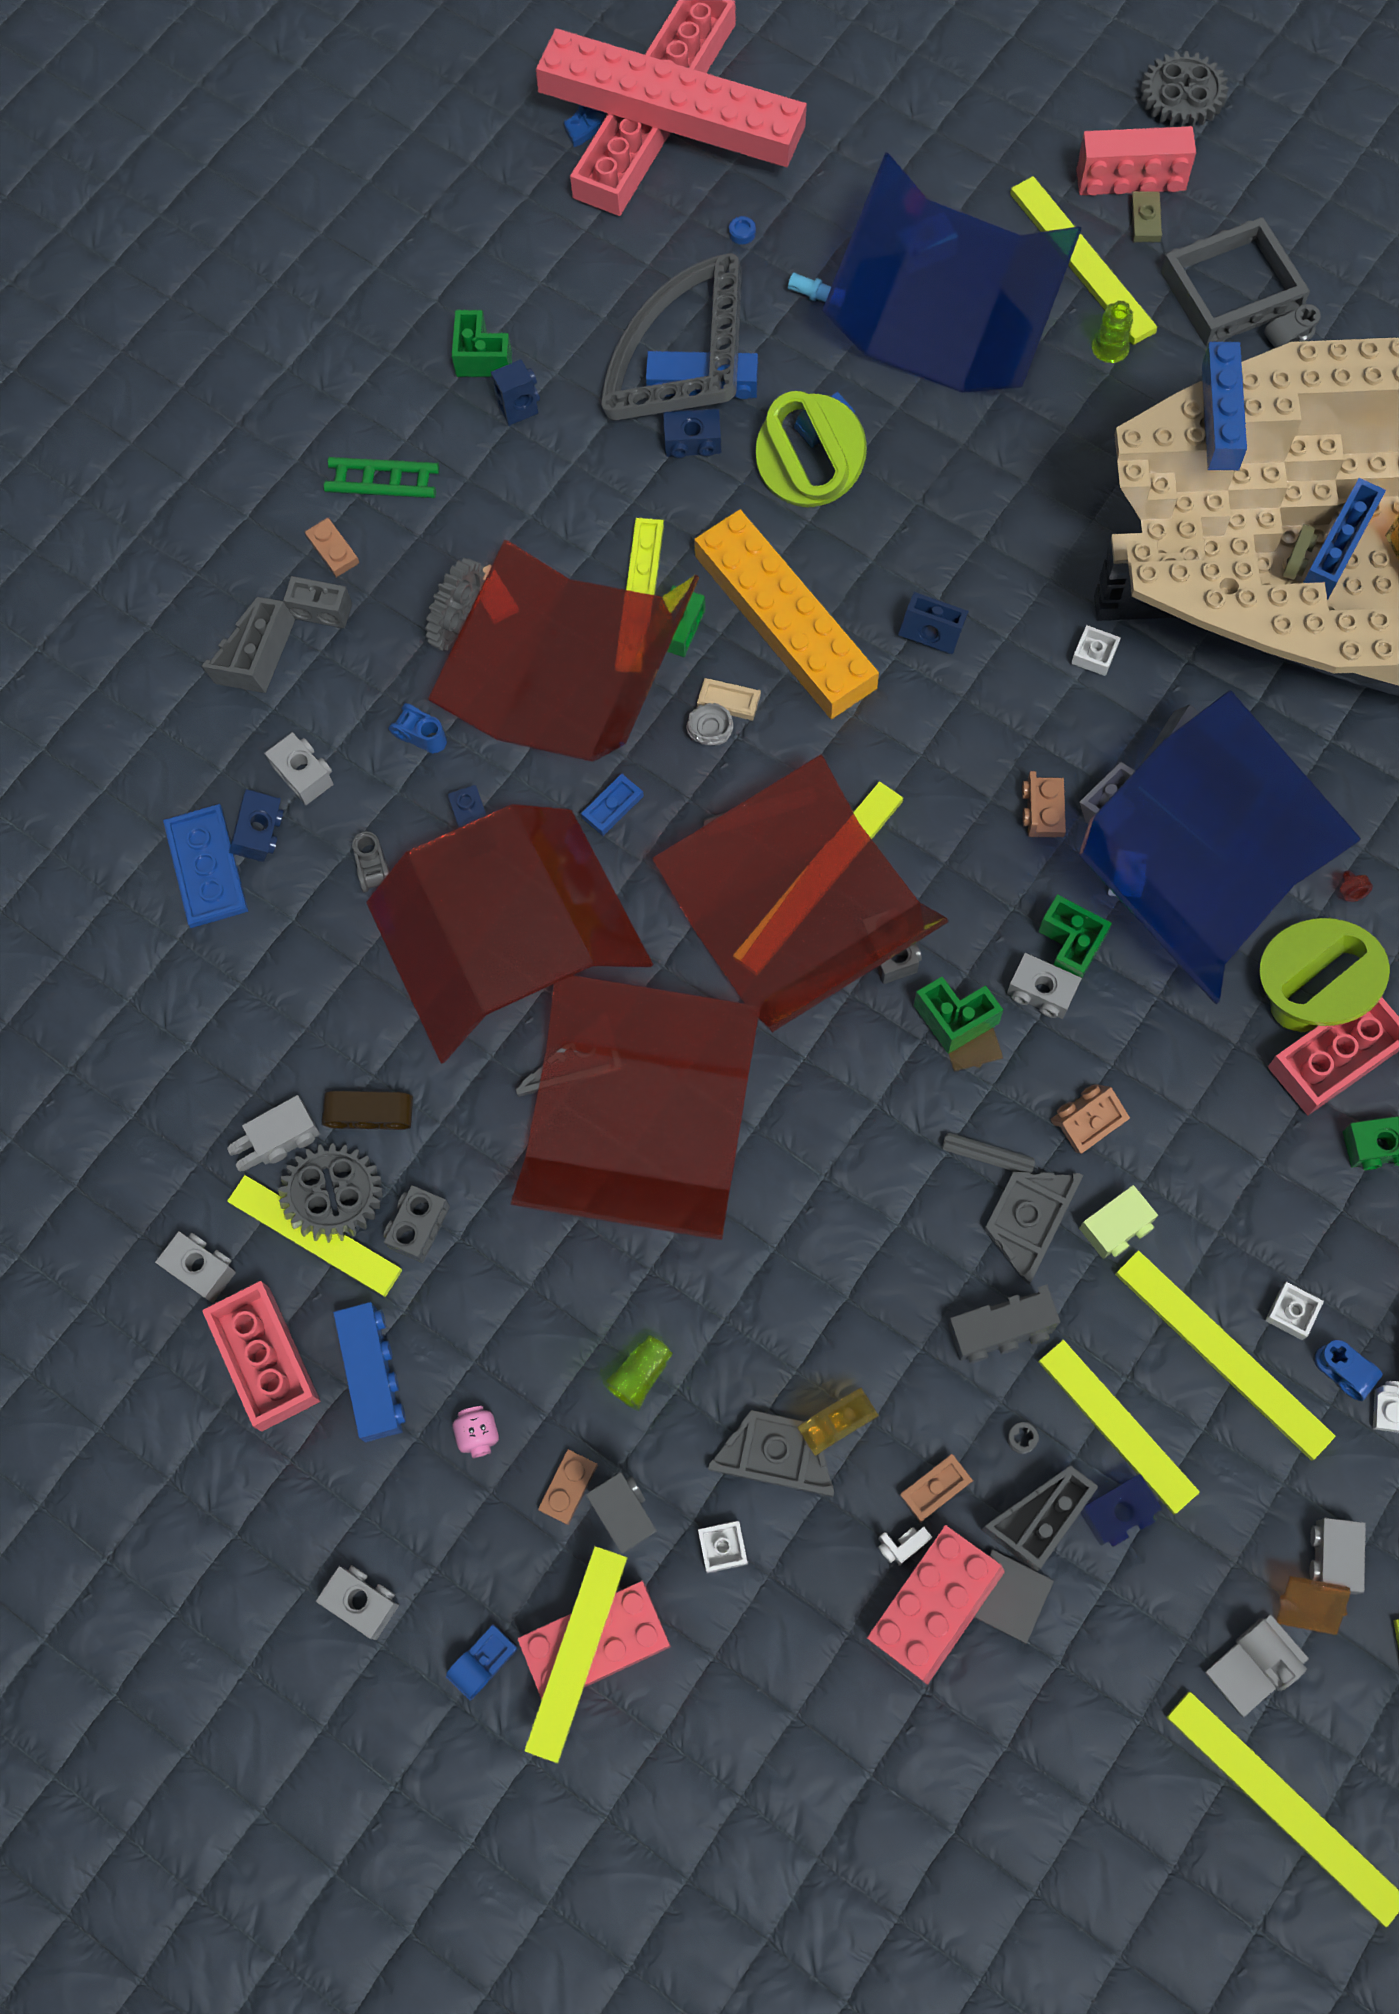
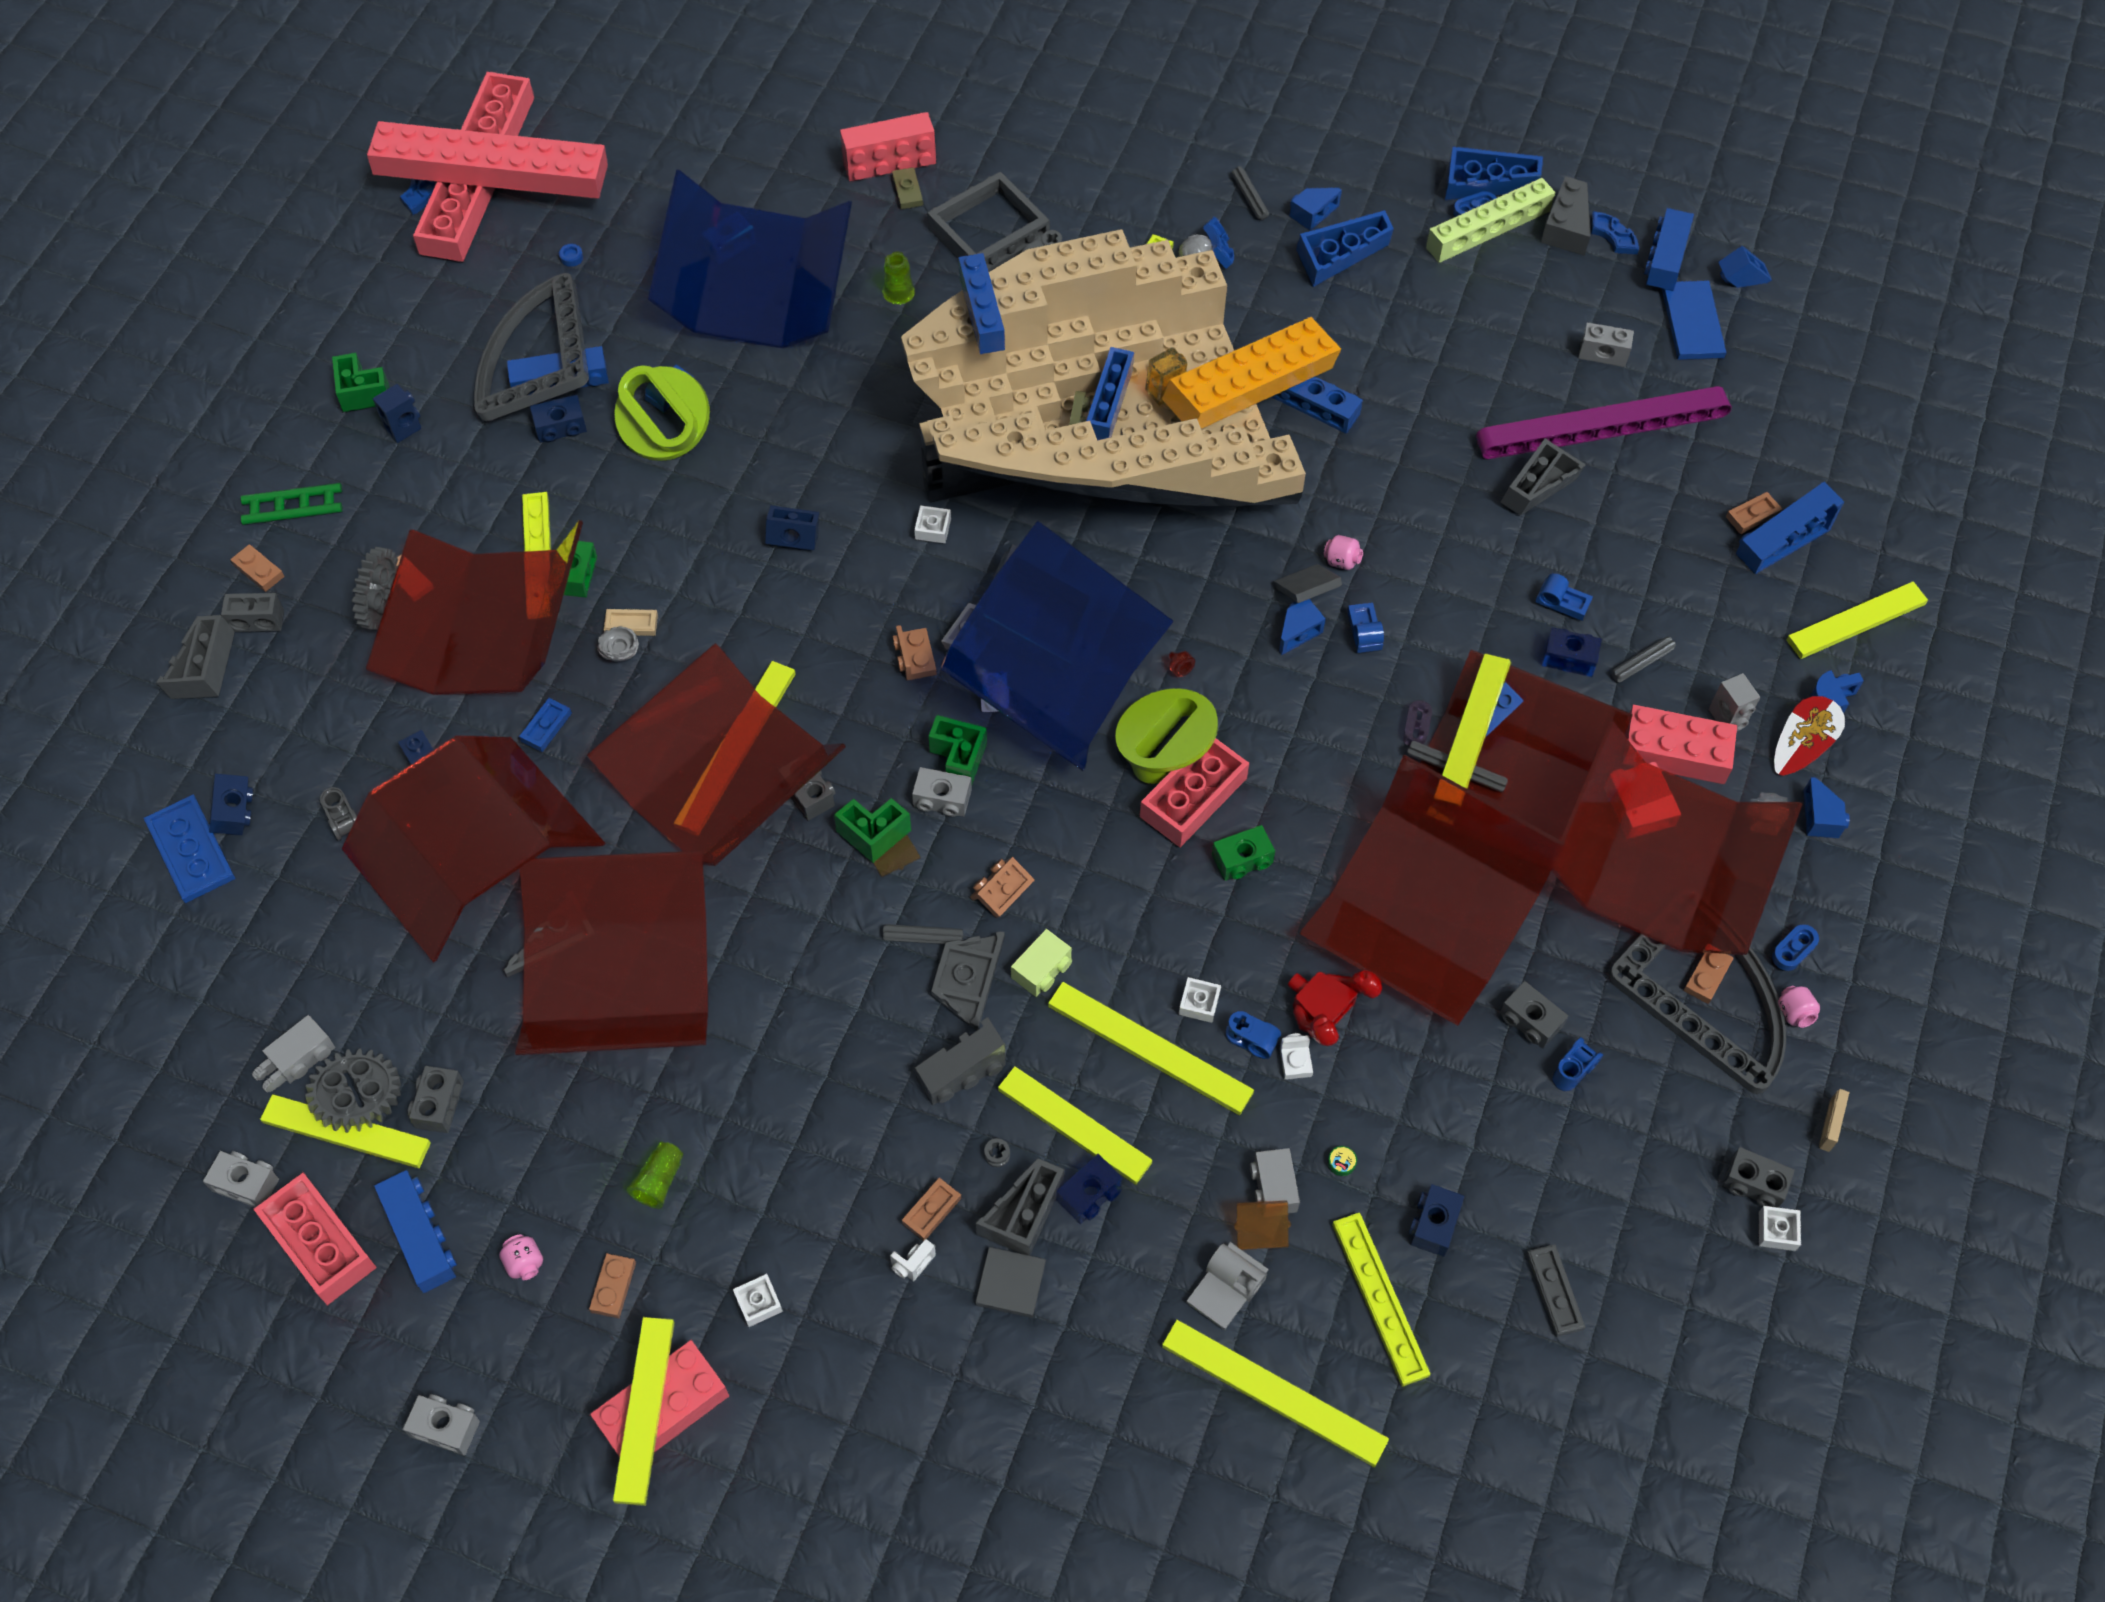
camera: 20 degrees left, 10 degrees down
light grey brick [265,732,334,805] -> none
dark brown beam [322,1091,413,1130] -> none
blue piece [388,703,447,753] -> none
blue plate [446,1624,519,1701] -> none
dark grey wedge [586,1472,657,1554] -> none
light orange brick [694,509,879,720] -> none
dark grey wing [708,1410,834,1497] -> none
medium azure pin [788,272,844,308] -> none
clear yellow brick [797,1388,879,1456] -> none
coral brick [867,1525,1005,1685] -> none
neon yellow tile [1010,176,1157,345] -> none
dark grey gear [1140,51,1229,128] -> none

